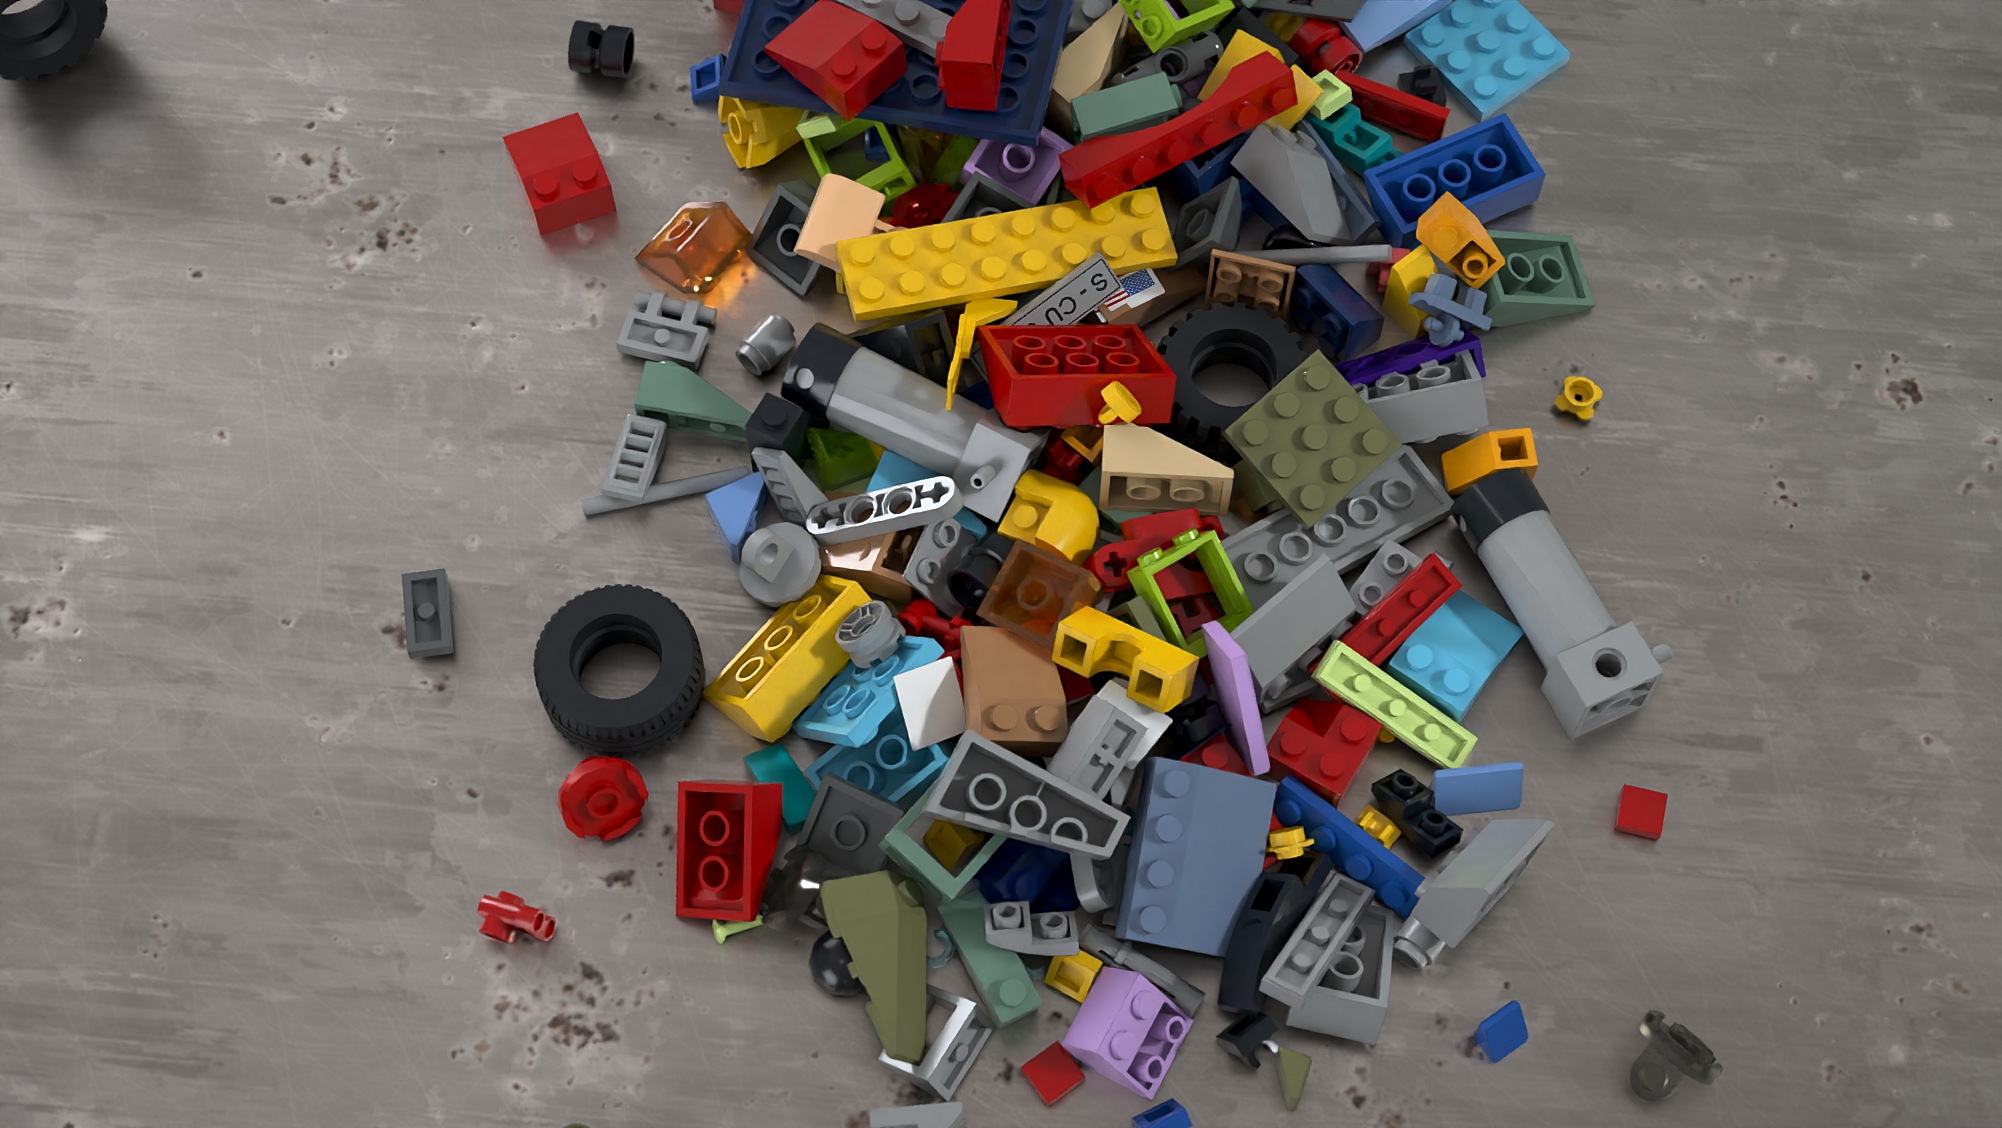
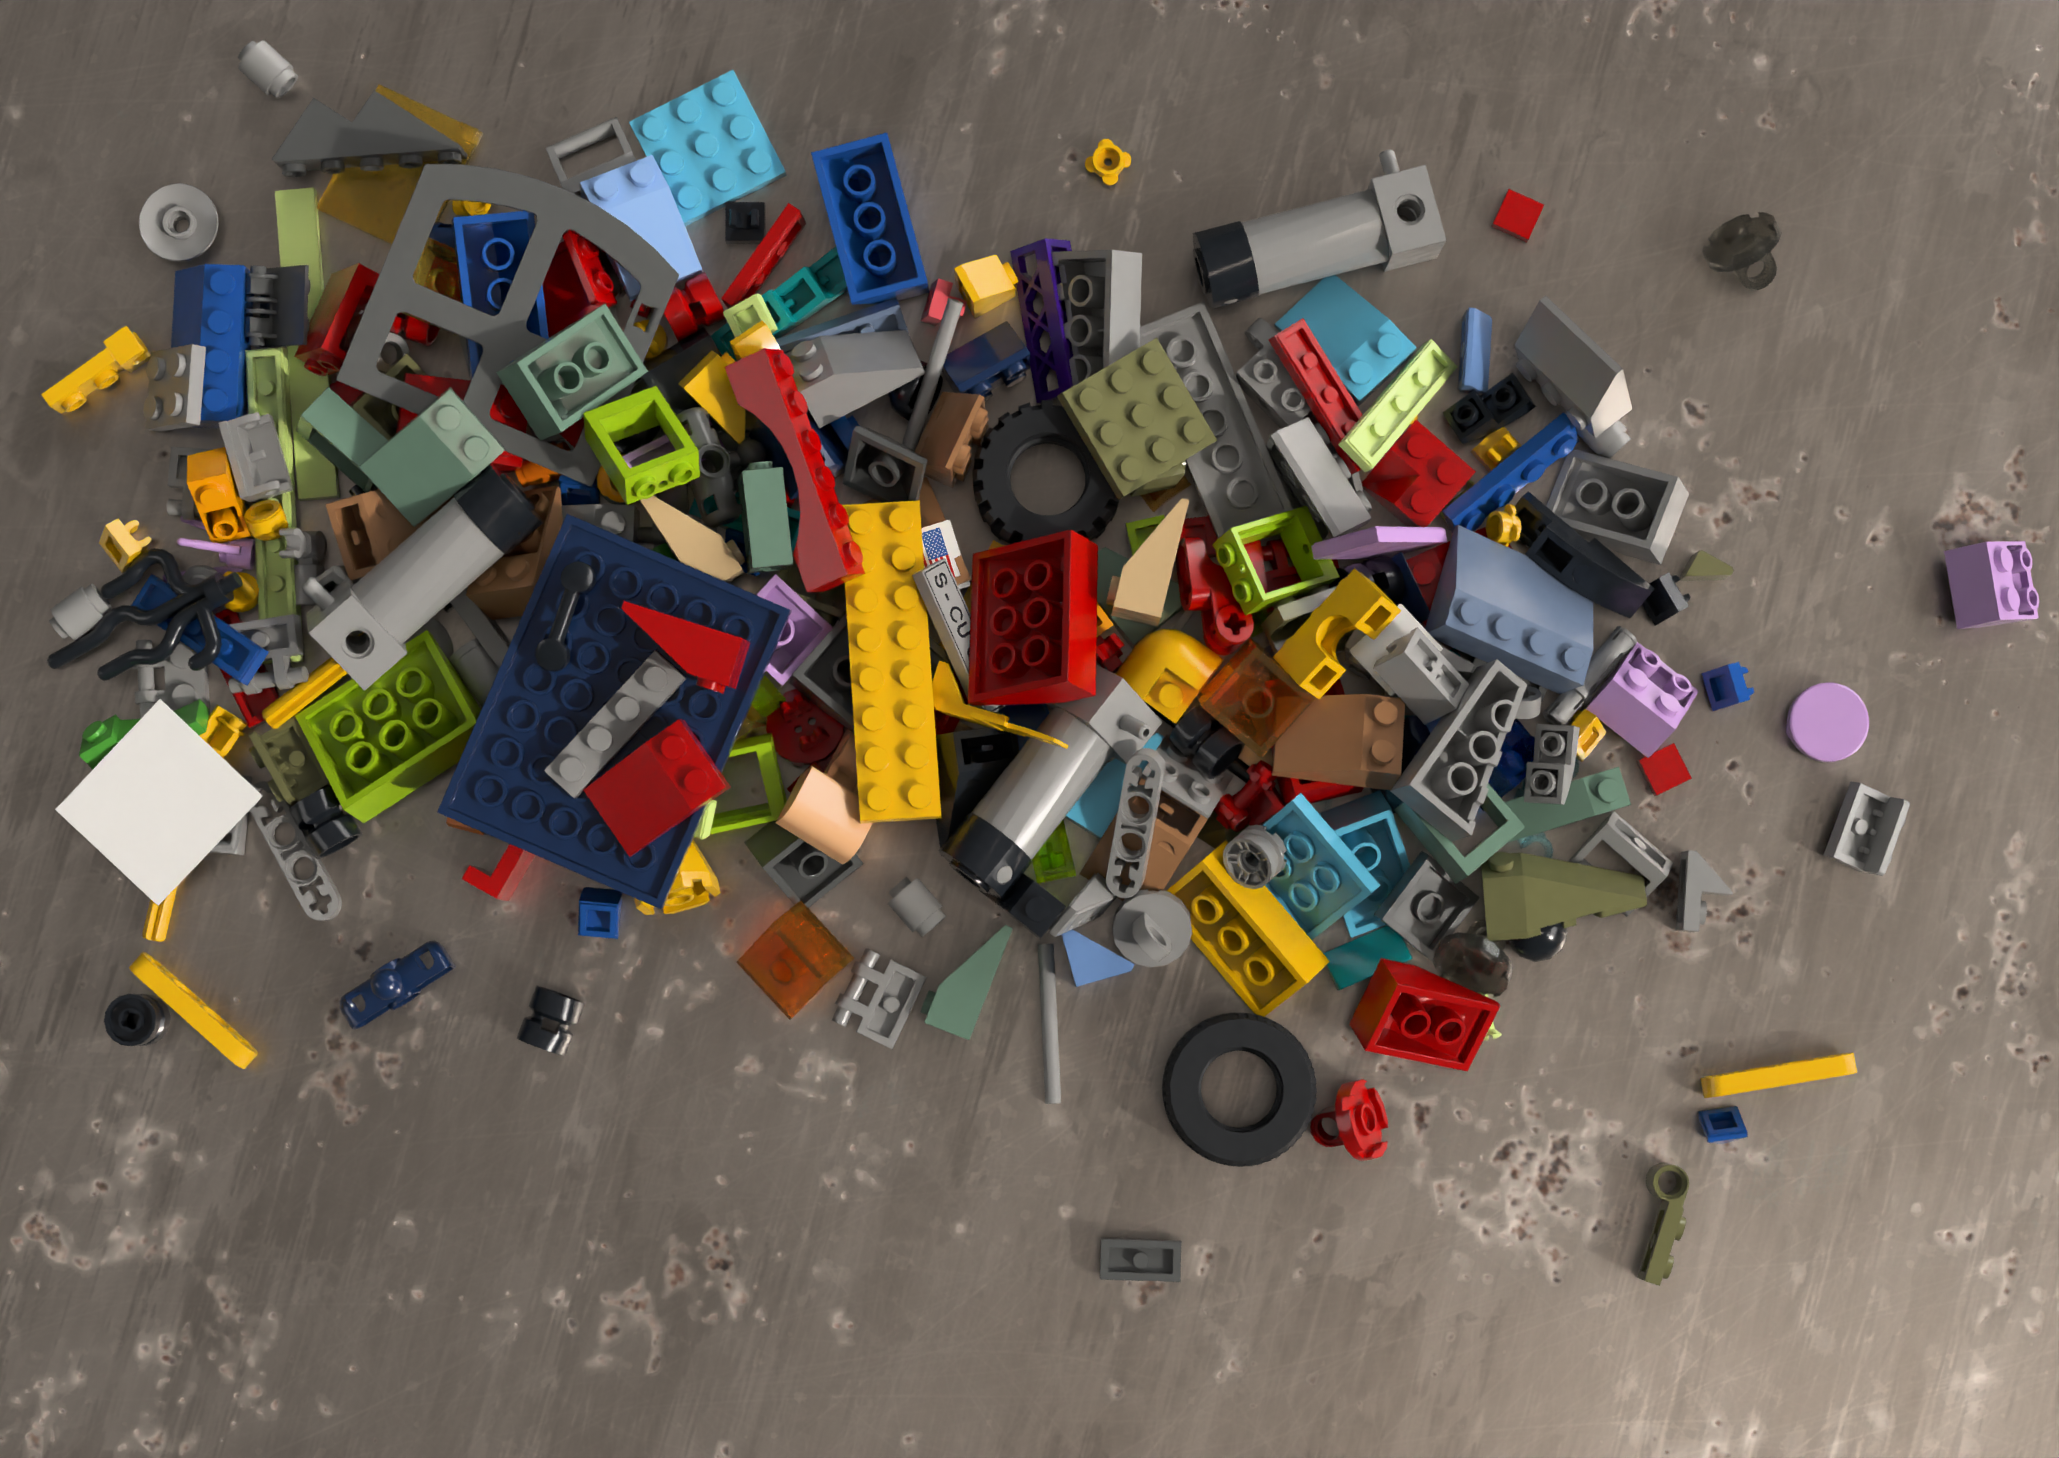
camera: 80 degrees left, 20 degrees up
red plate [477,891,556,944] -> none
red slope [502,112,617,236] -> none
light grey slope [601,414,668,503] -> none
white sticker [893,656,966,751] -> none
yellow tile [1098,381,1142,424] -> none
light grey tile [1259,871,1376,1011] -> none
sand blue hips [1408,273,1492,348] -> none
light orange slope [1416,191,1506,289] -> none
light orange slope [1440,428,1538,495] -> none
sand green slope [1455,230,1595,327] -> none
blue slope [1473,1000,1528,1063] -> none

